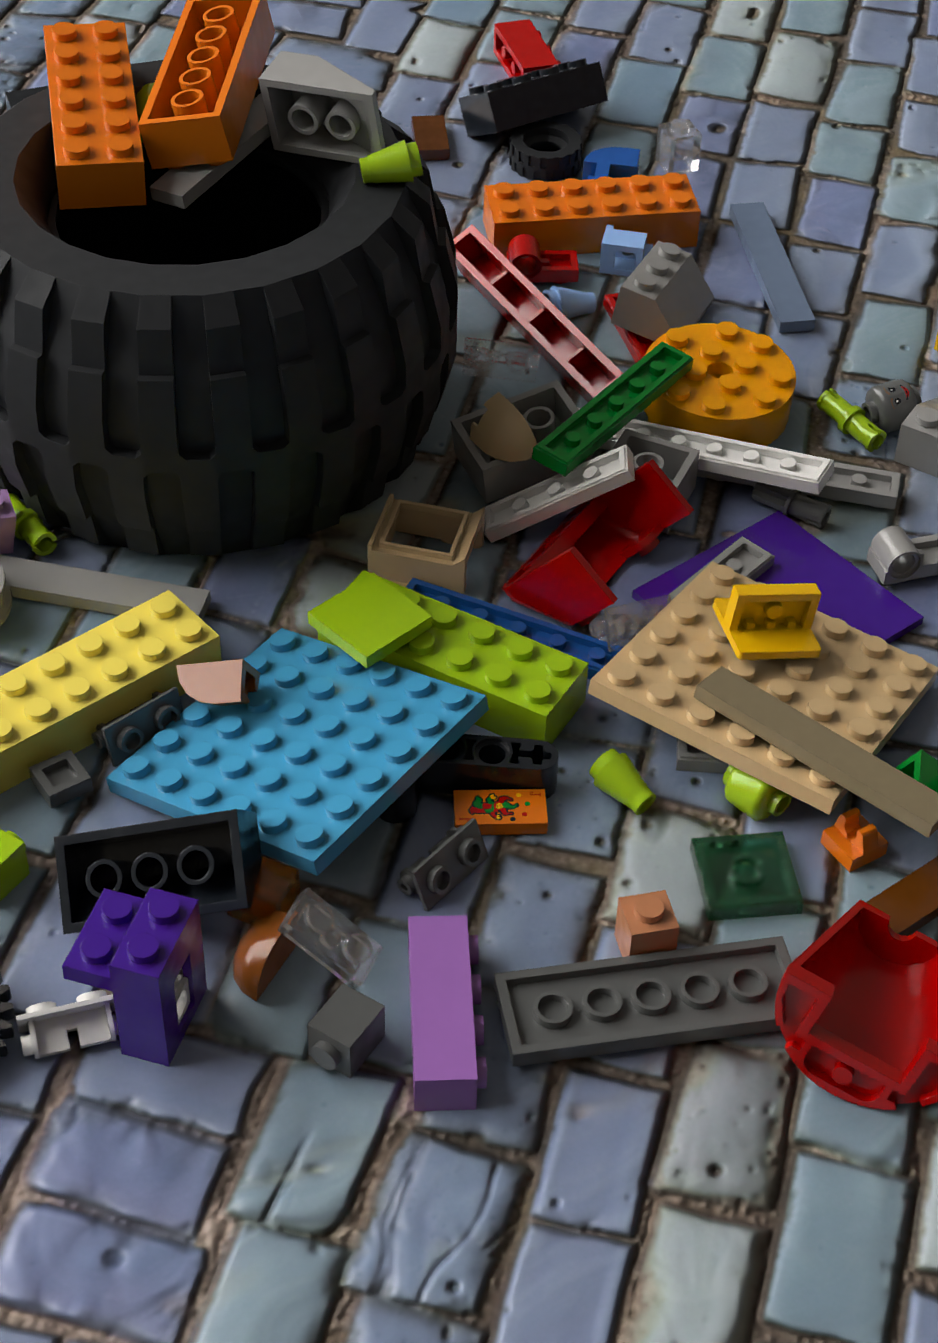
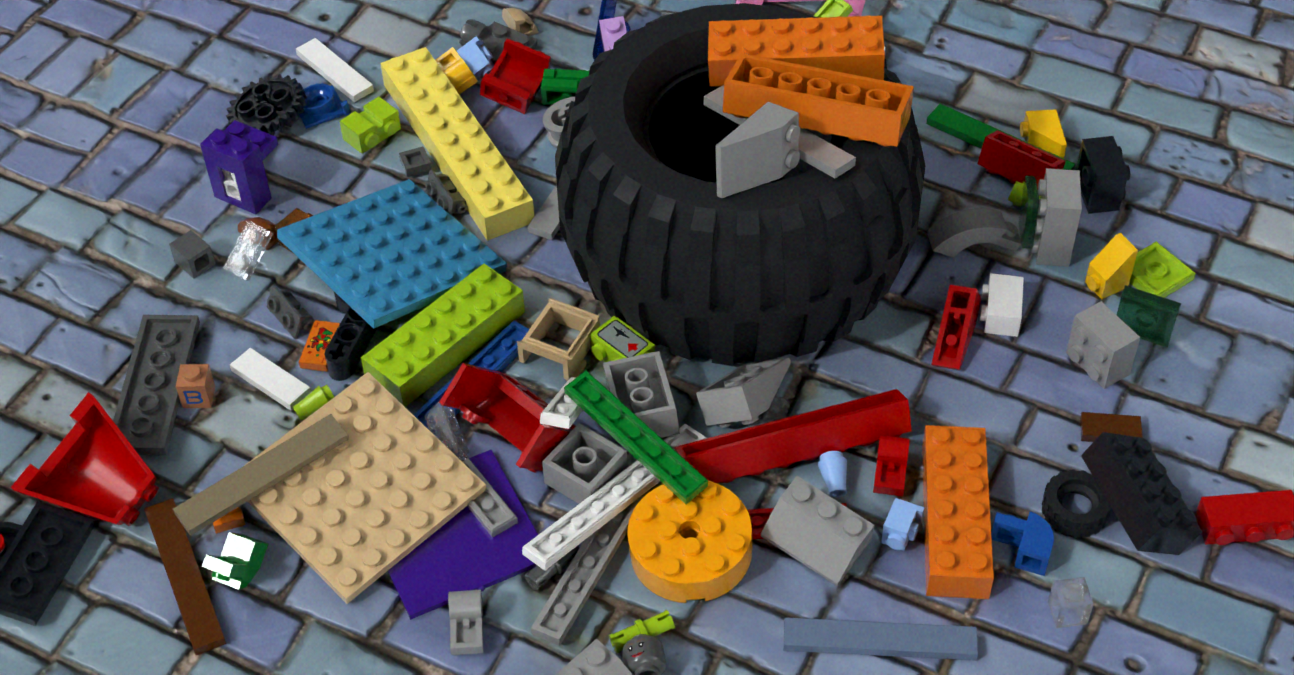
camera: 105 degrees right, 5 degrees up
black slope [54,809,262,934] -> none
brick [176,659,260,706] -> none
lime tile [308,572,432,668] -> none
lime cone [359,139,423,184] -> none
medium lavender brick [408,915,487,1111] -> none
tan brick [470,392,537,462] -> none
clear green tile [690,831,804,921] -> none
yellow bracket [712,583,822,661] -> none
none -> white tile [230,348,311,411]
none -> brick [591,316,655,362]
none -> light grey slope [696,357,791,428]

